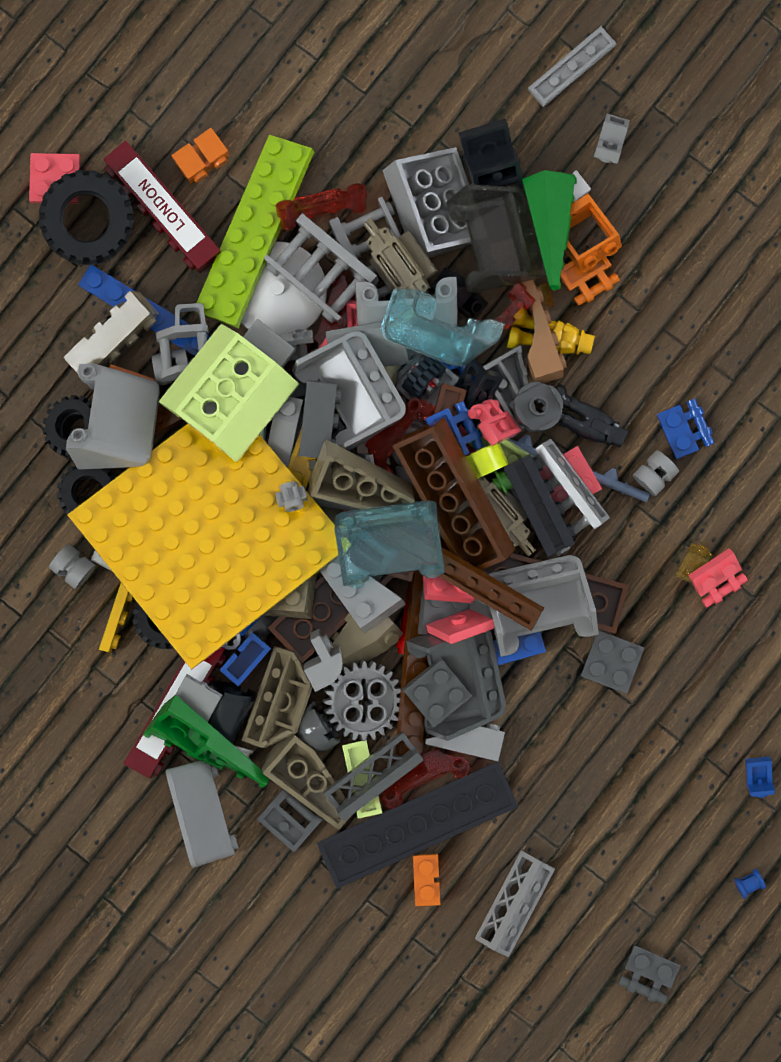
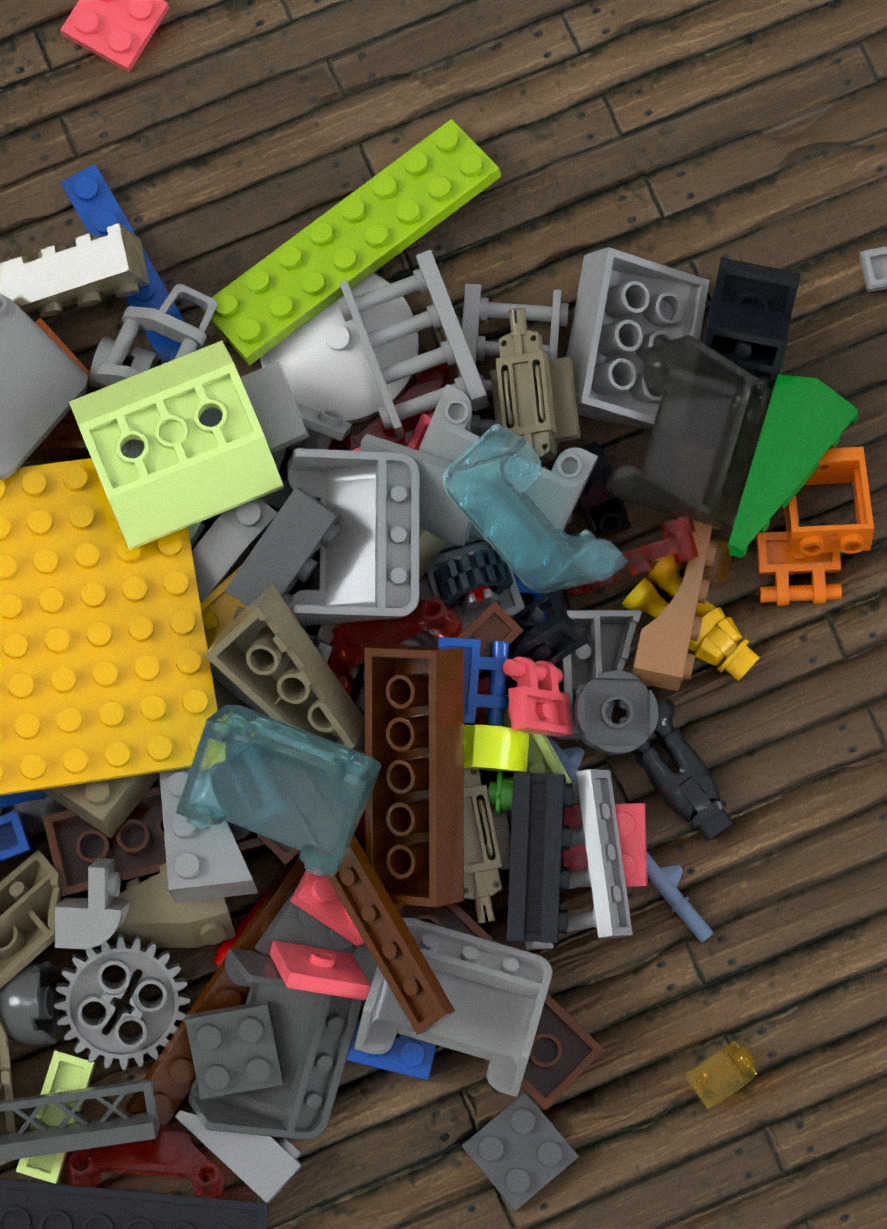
camera: 30 degrees right, 5 degrees down
black tyre [39,170,133,265] -> none
brick [103,140,221,273] -> none
orange piece [171,128,230,184] -> none
light grey gear [275,481,307,512] -> none
clear red plate [276,183,367,230] -> none
white tile [573,170,591,202] -> none
light grey wheel [632,450,679,497] -> none
blue plate [656,399,715,460] -> none
coral plate [688,548,748,608] -> none

